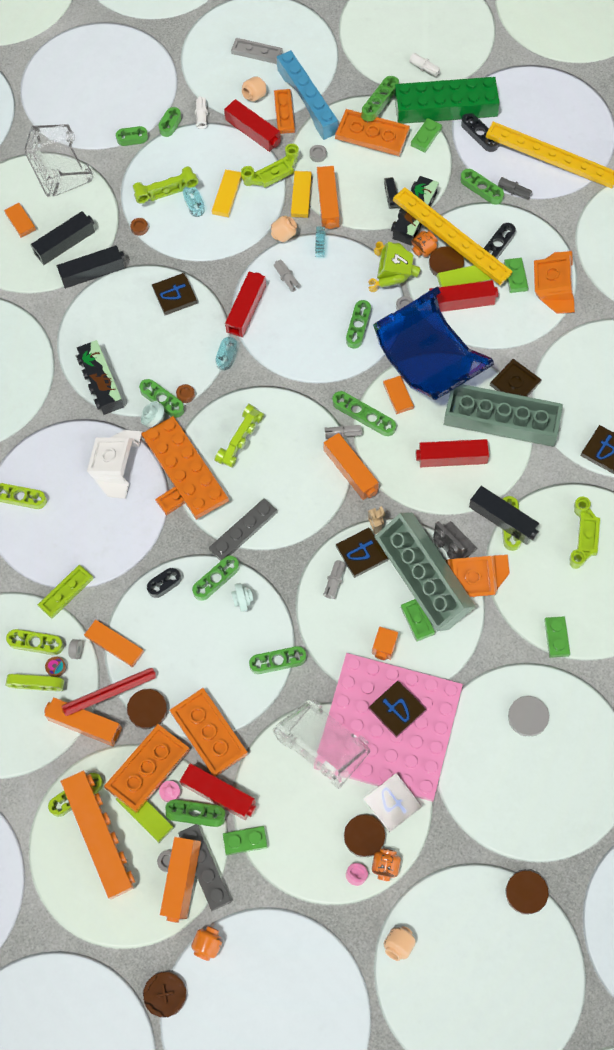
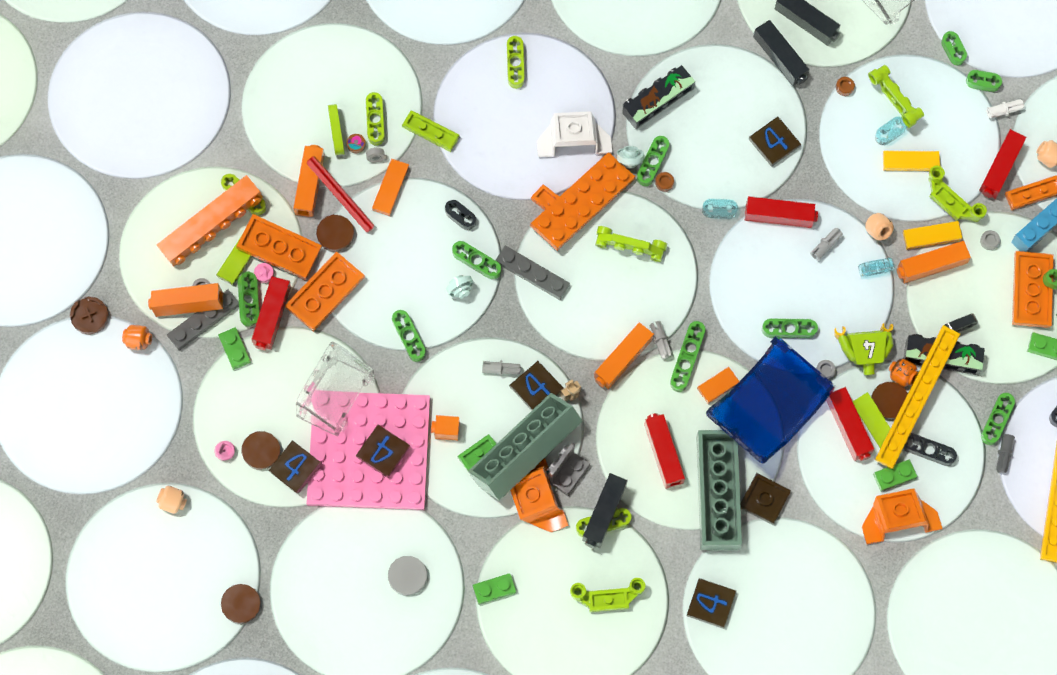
camera: 70 degrees right, 5 degrees up
orange head [372,848,401,881] -> none

